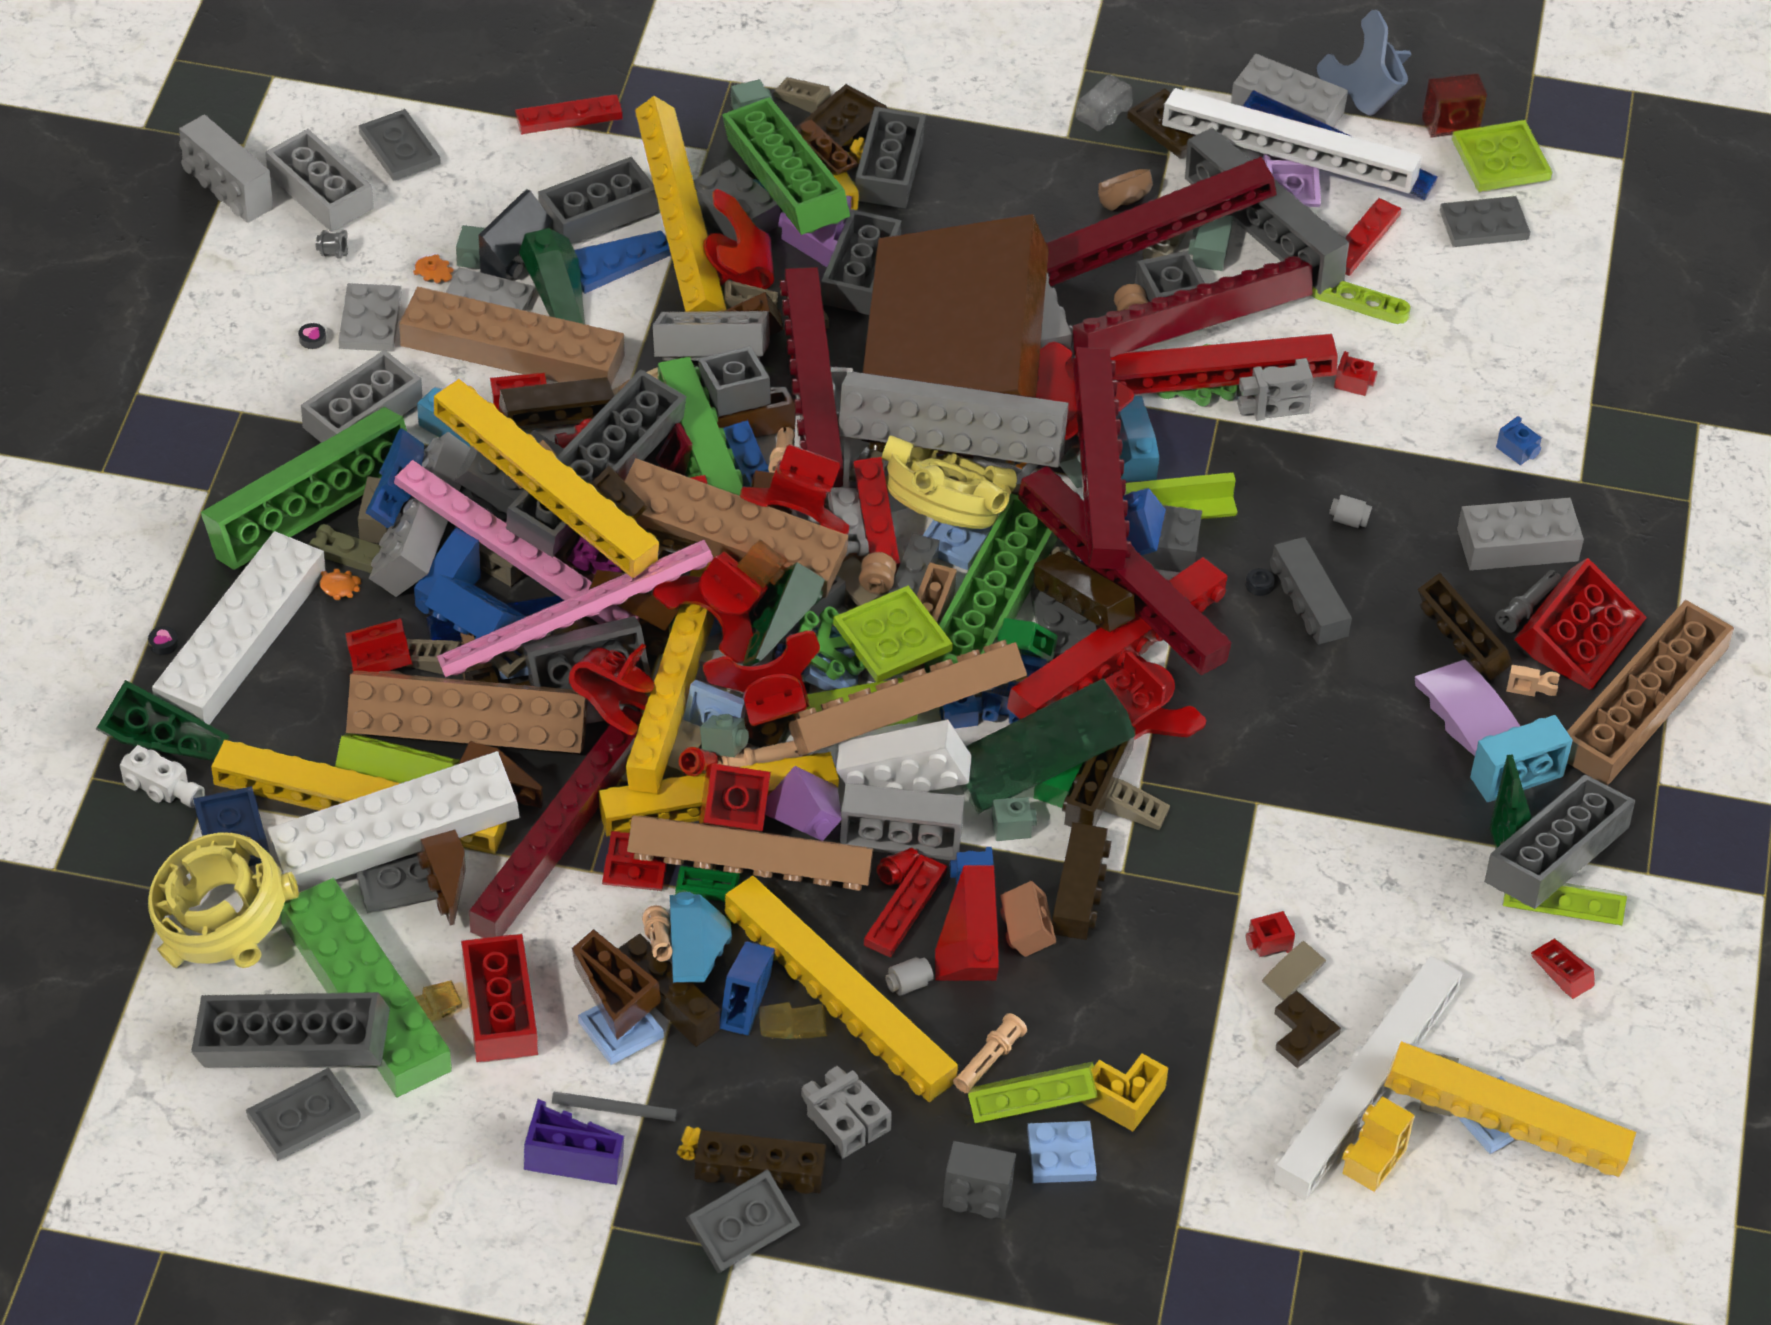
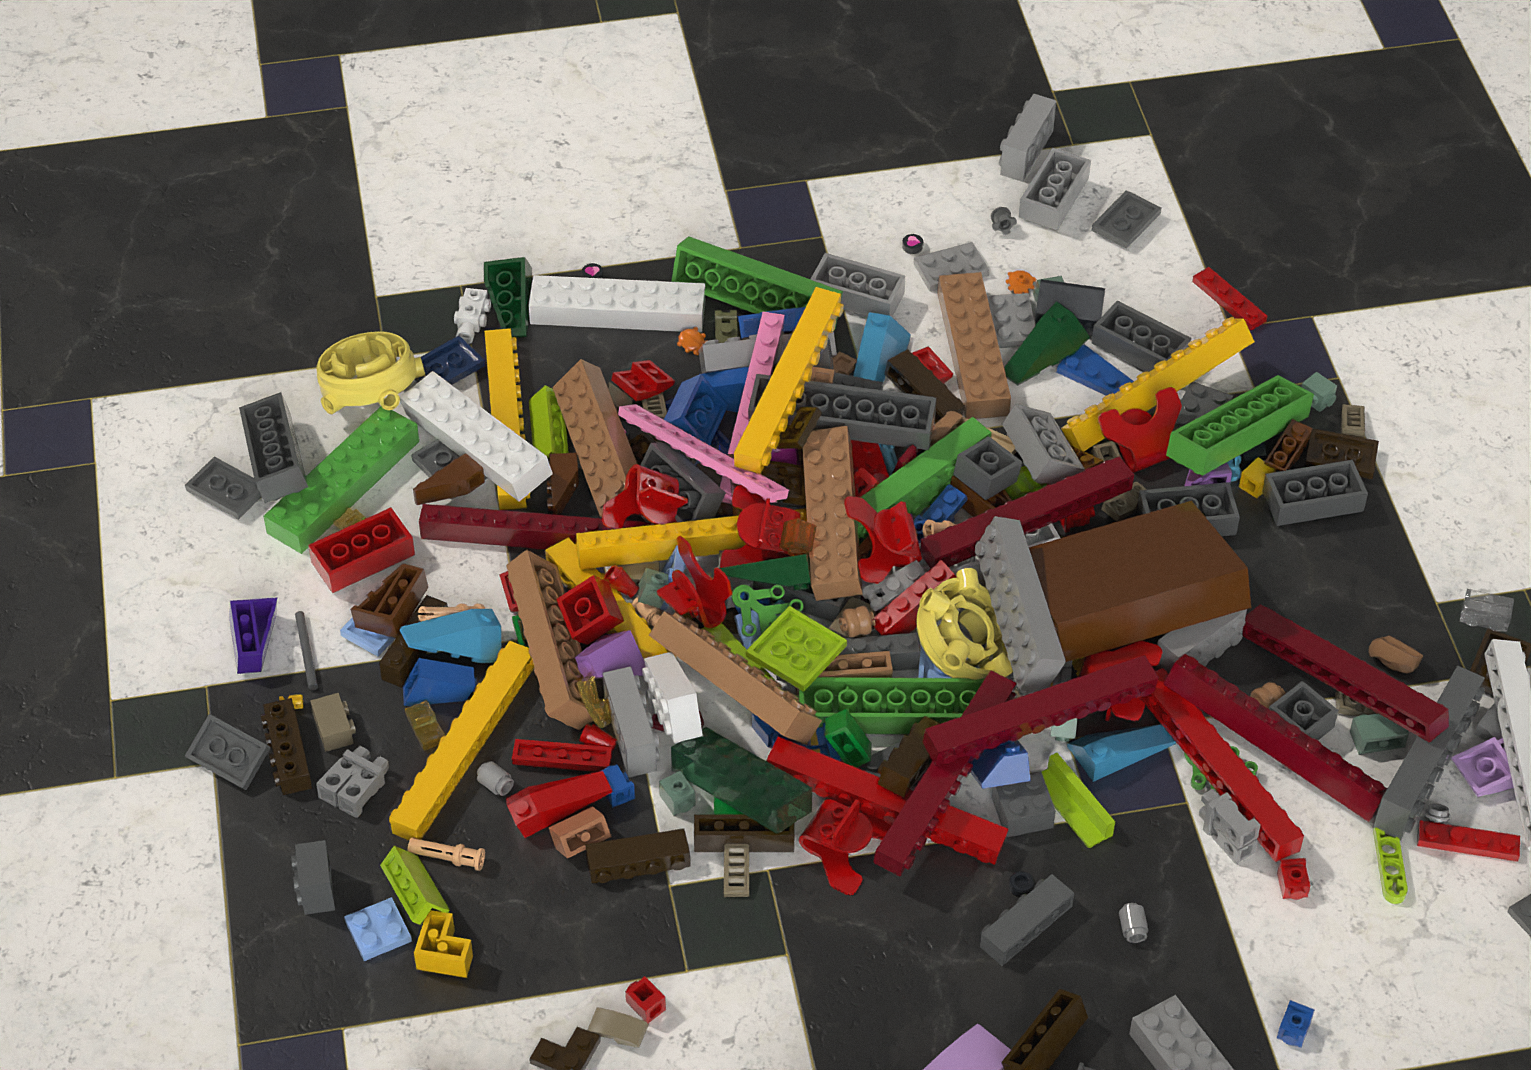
camera: 70 degrees right, 0 degrees up
none -> dark tan brick [310,693,356,752]
none -> clear yellow slope [577,676,612,728]

